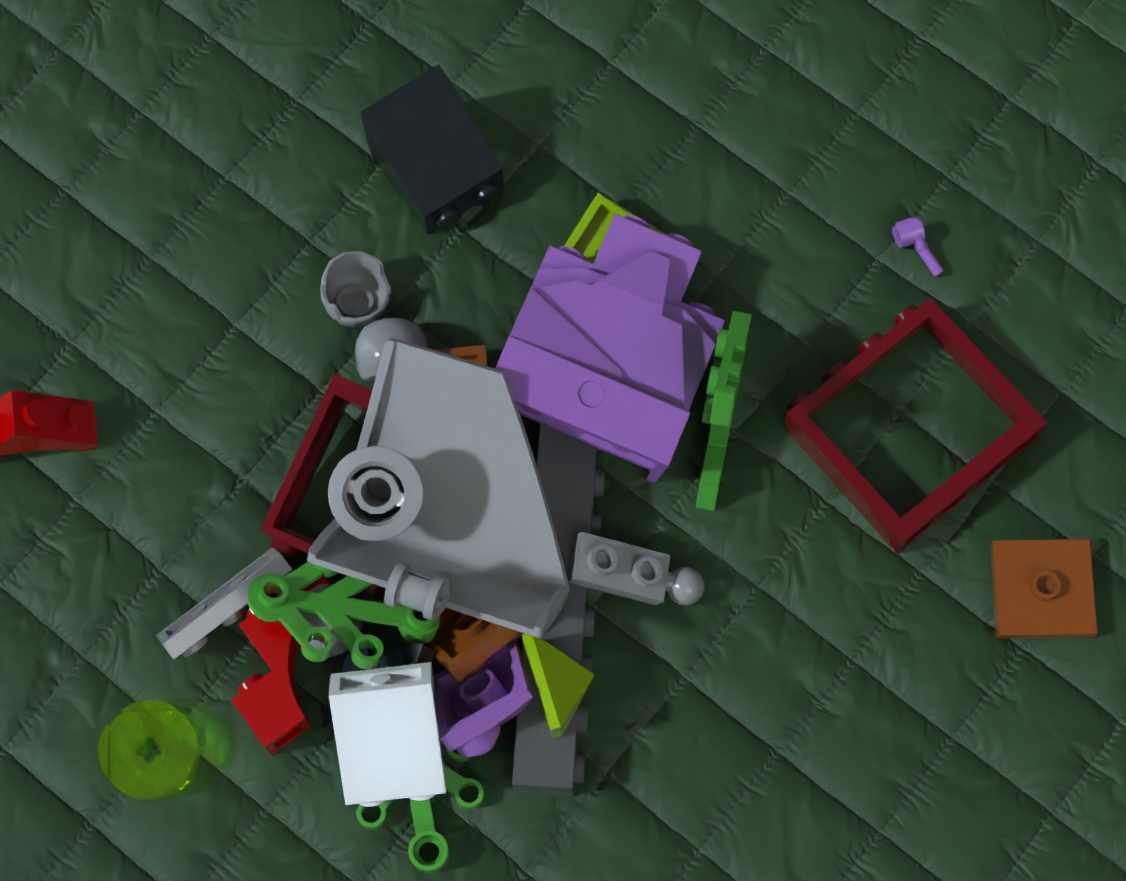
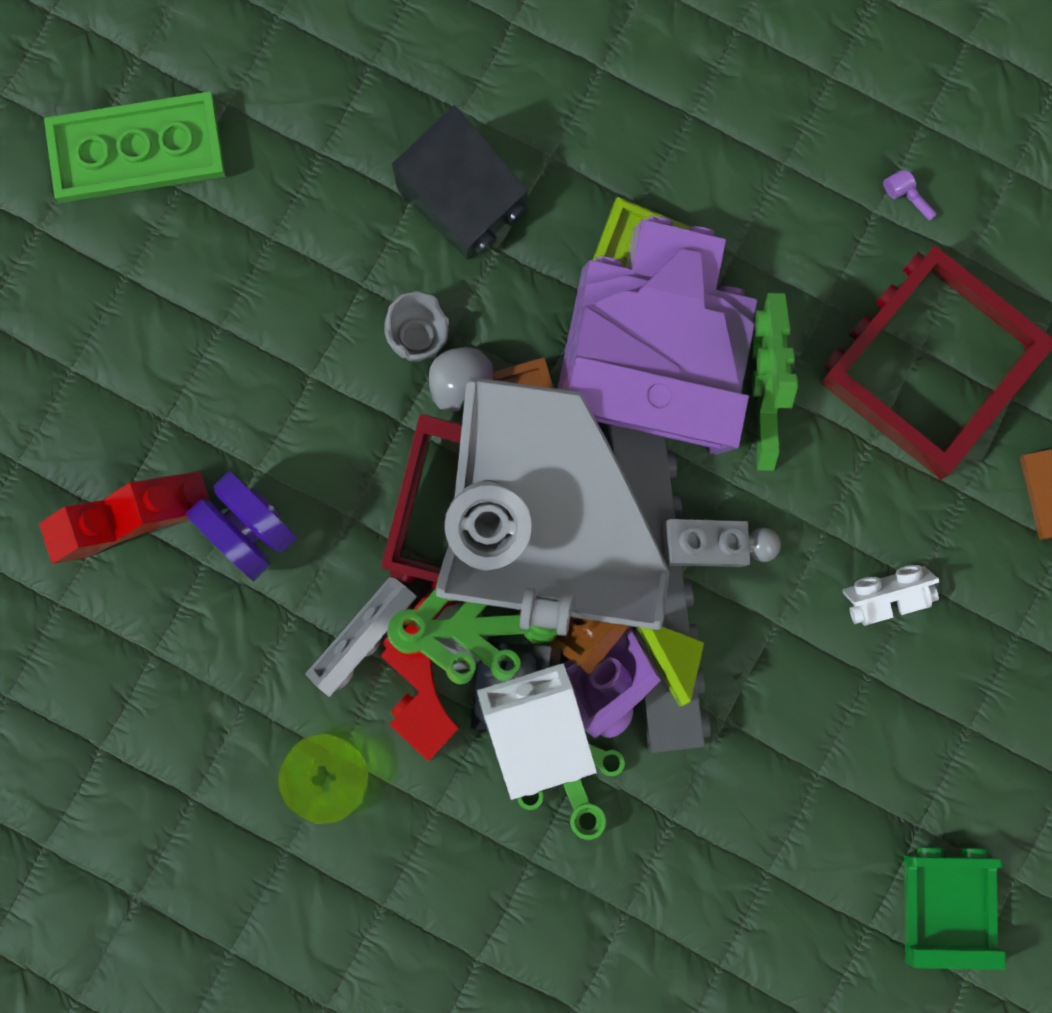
camera: 15 degrees left, 10 degrees up
none -> bright green plate [44,91,226,203]
none -> dark purple wheel [185,470,298,582]
none -> white hinge [842,565,939,626]

